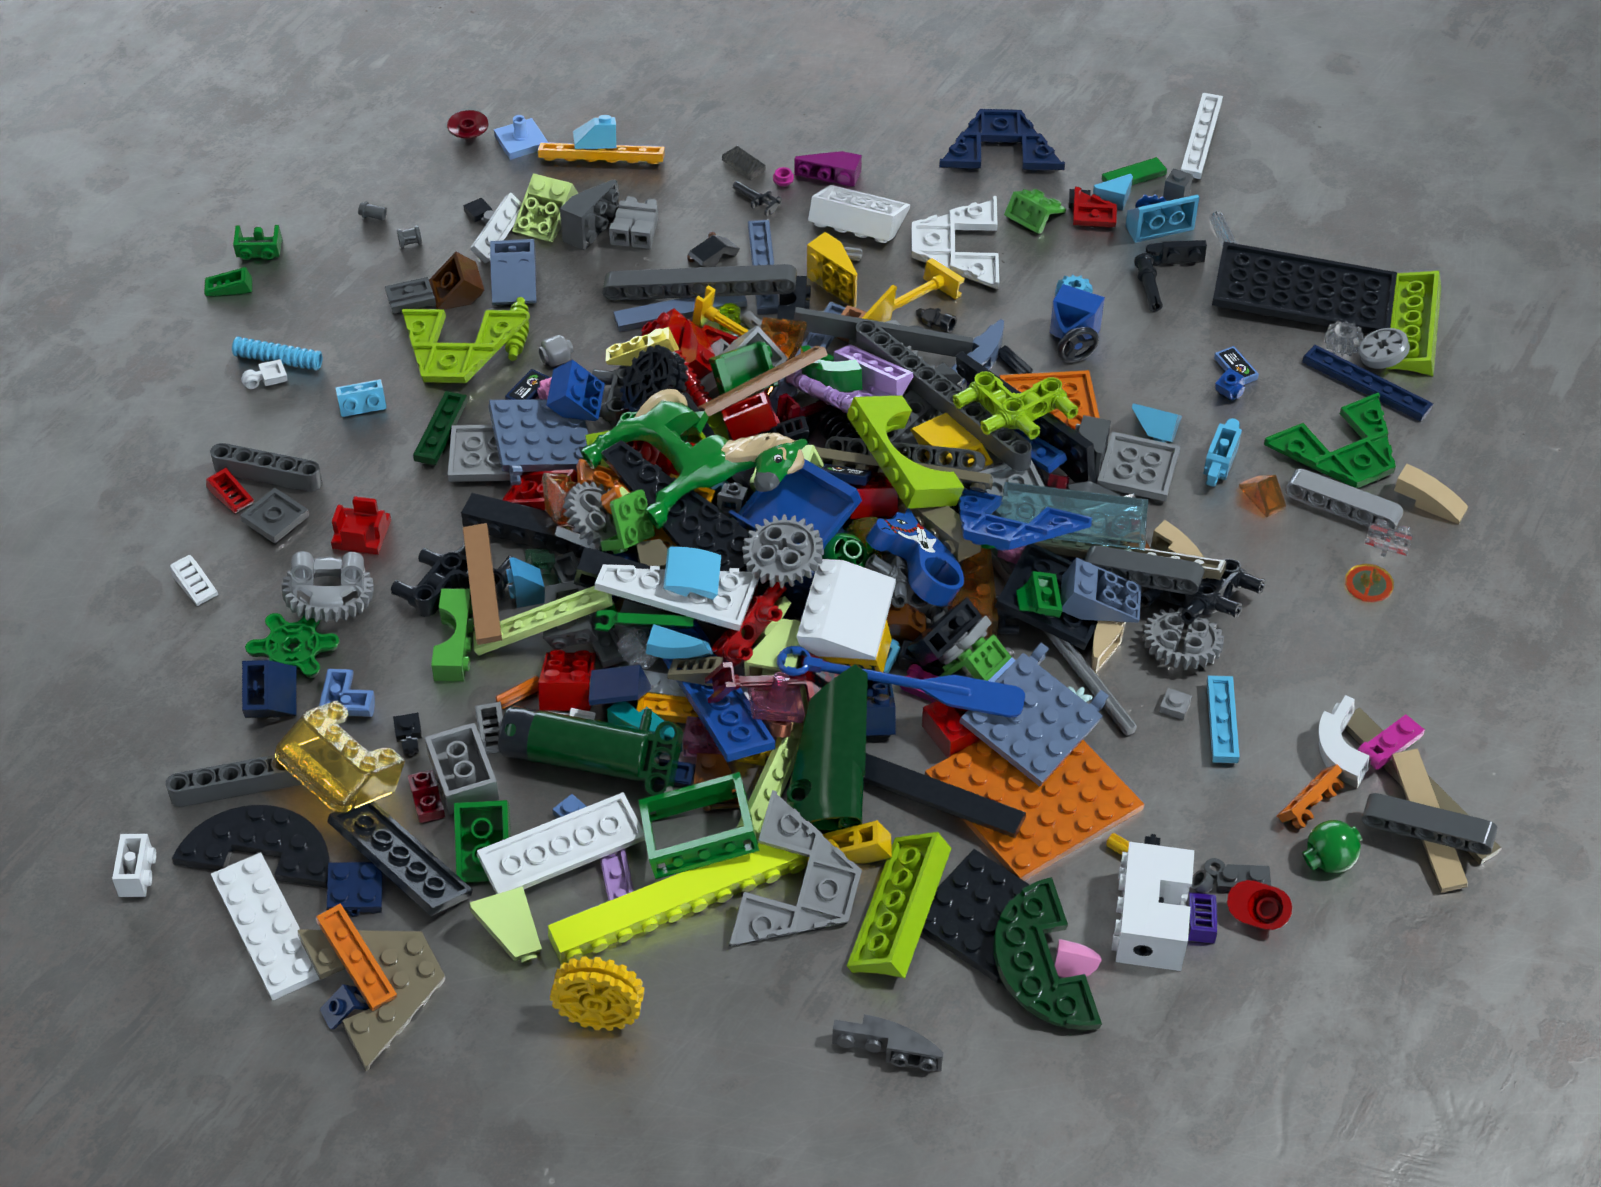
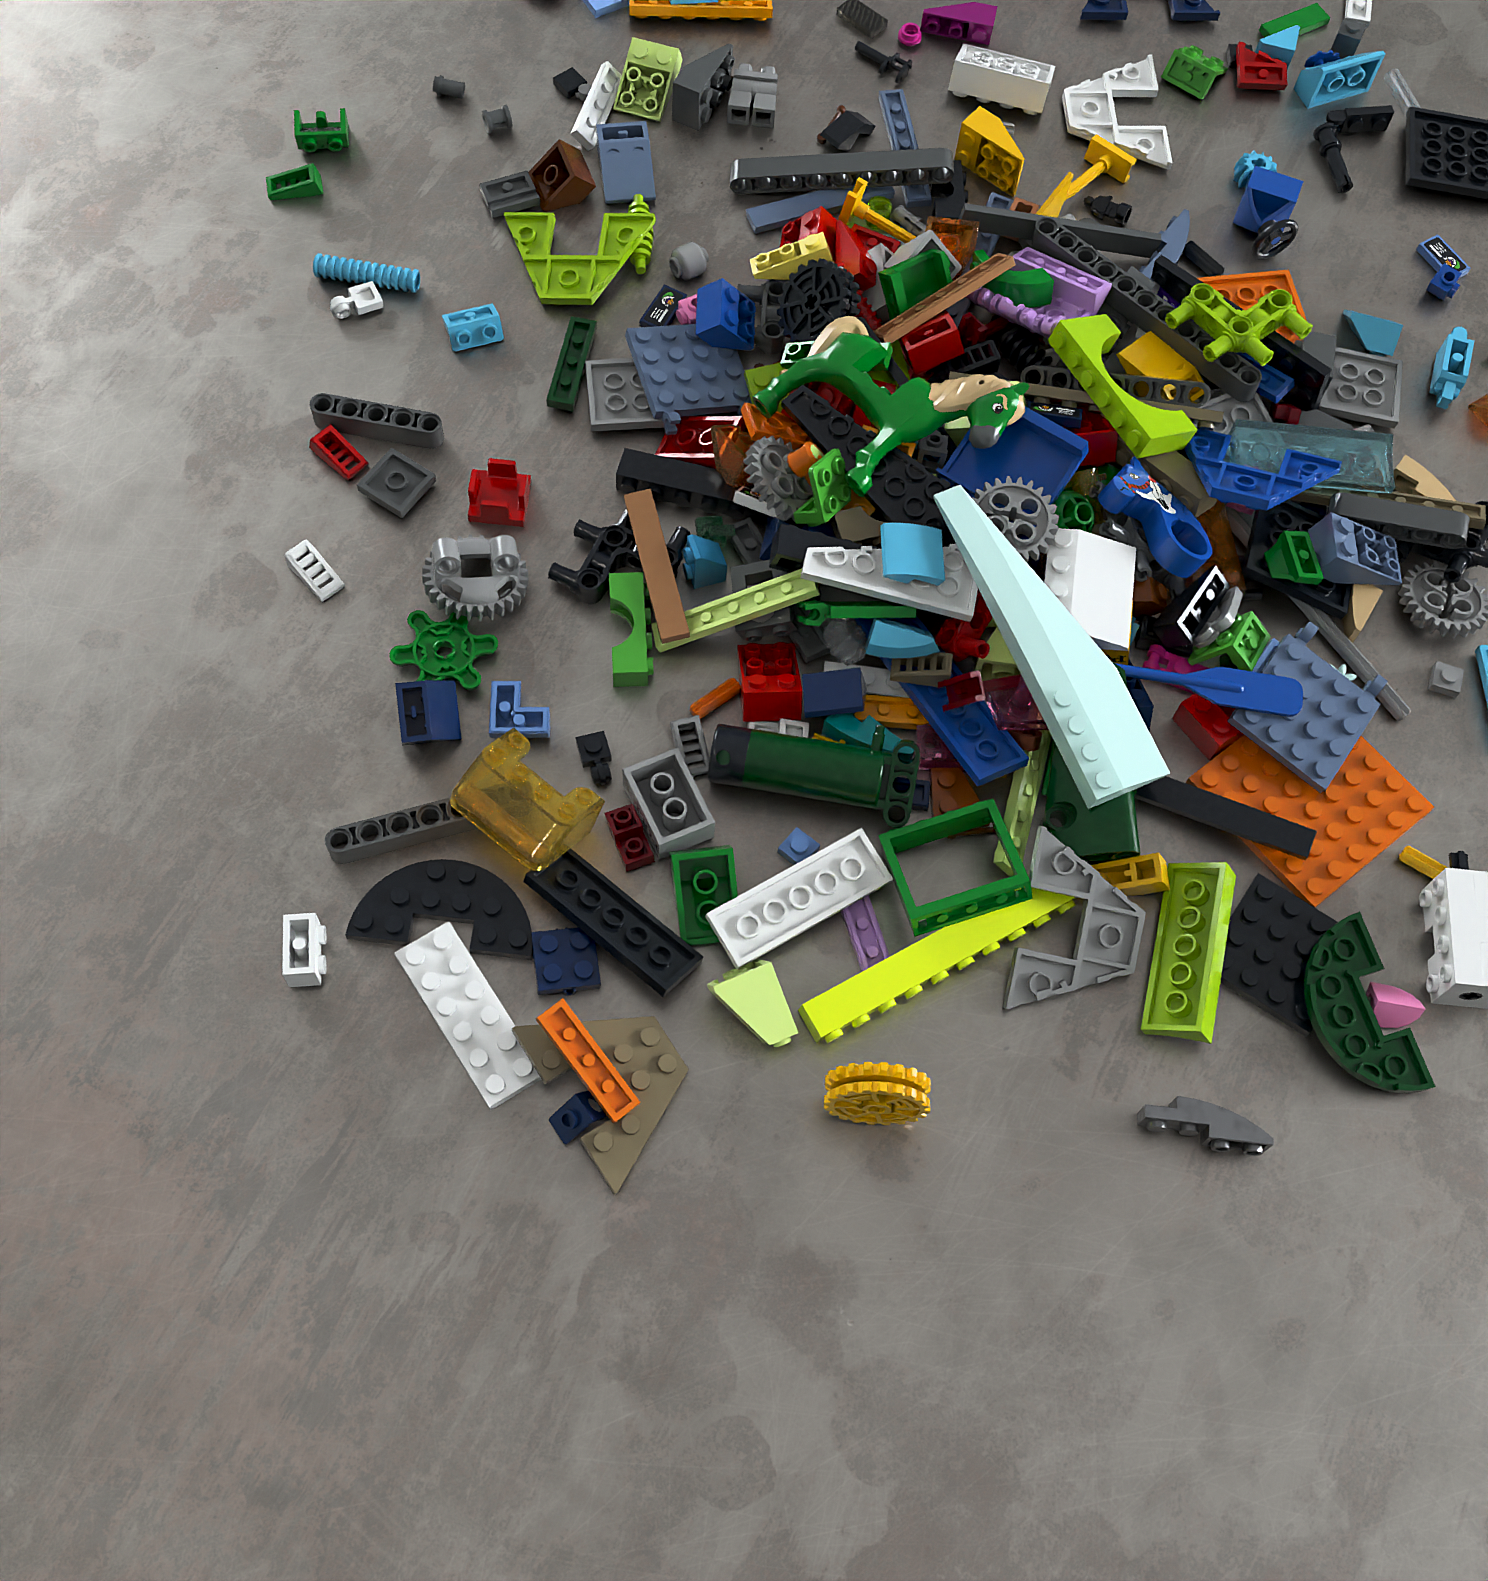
camera: 10 degrees left, 15 degrees up
none -> light aqua wedge [933,485,1170,809]

